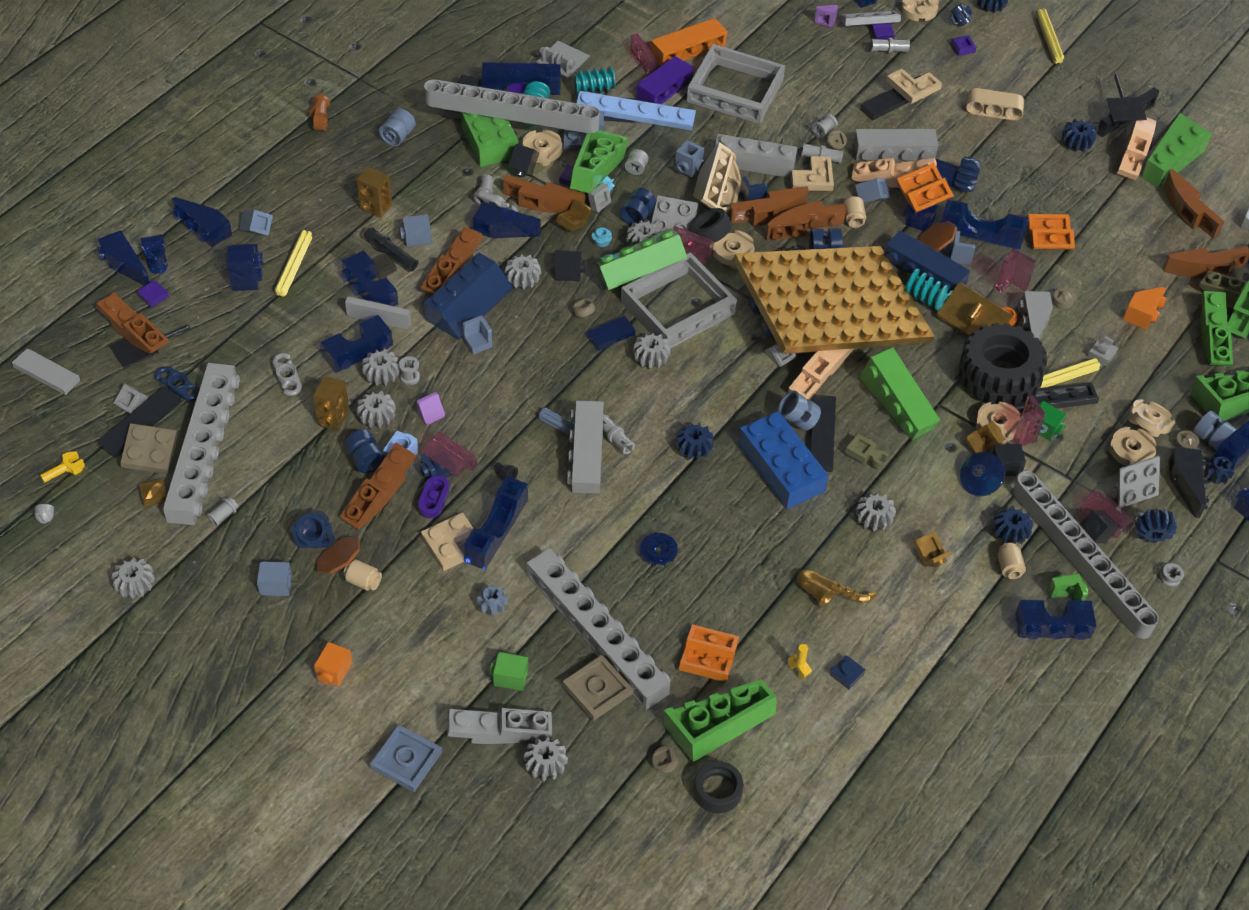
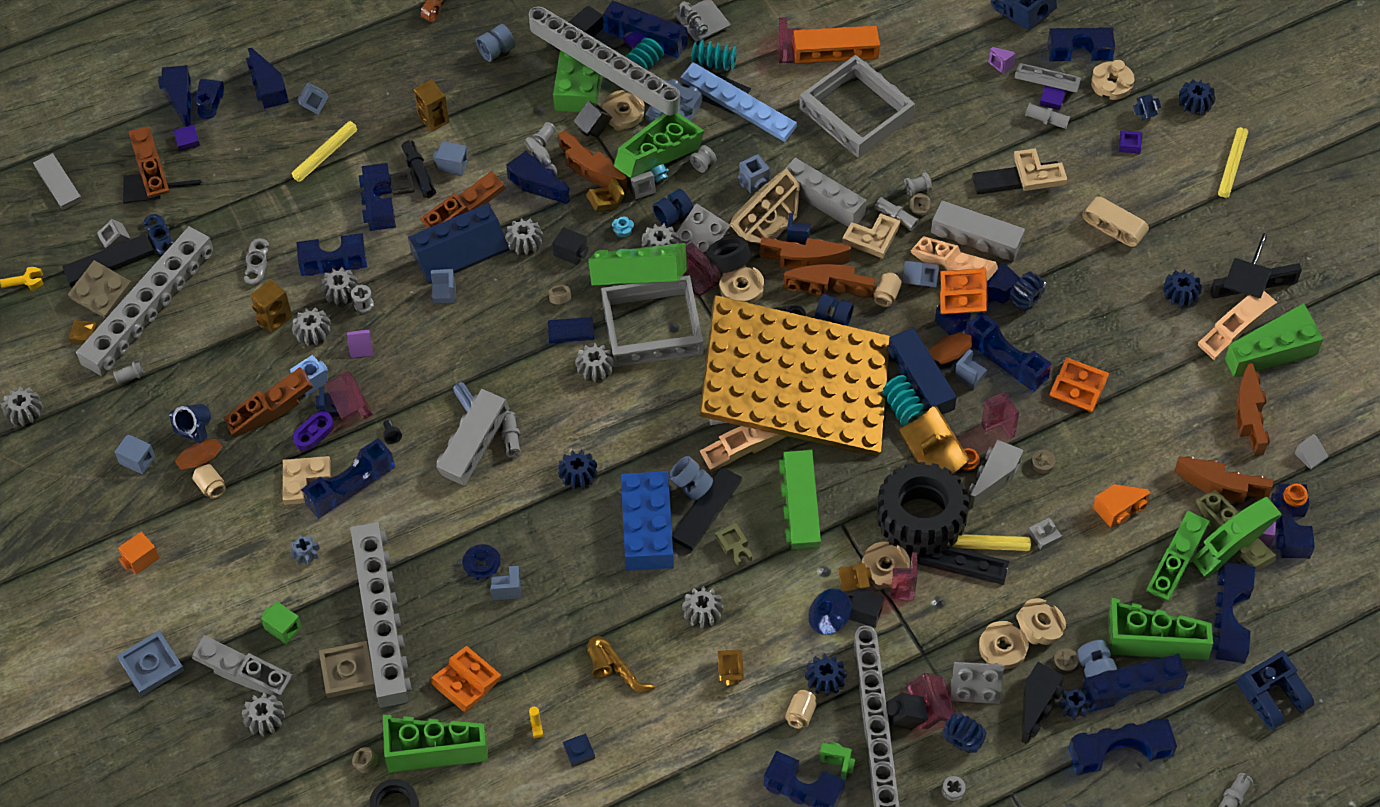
camera: 30 degrees right, 5 degrees up
clear blue brick [227,244,264,291] -> none
light grey tile [345,297,411,330] -> none
dark blue wheel [345,429,385,473] -> none
dark purple brick [636,56,693,105] -> none
green brick [1027,401,1066,441] -> none
none -> sand blue panel [490,566,521,600]

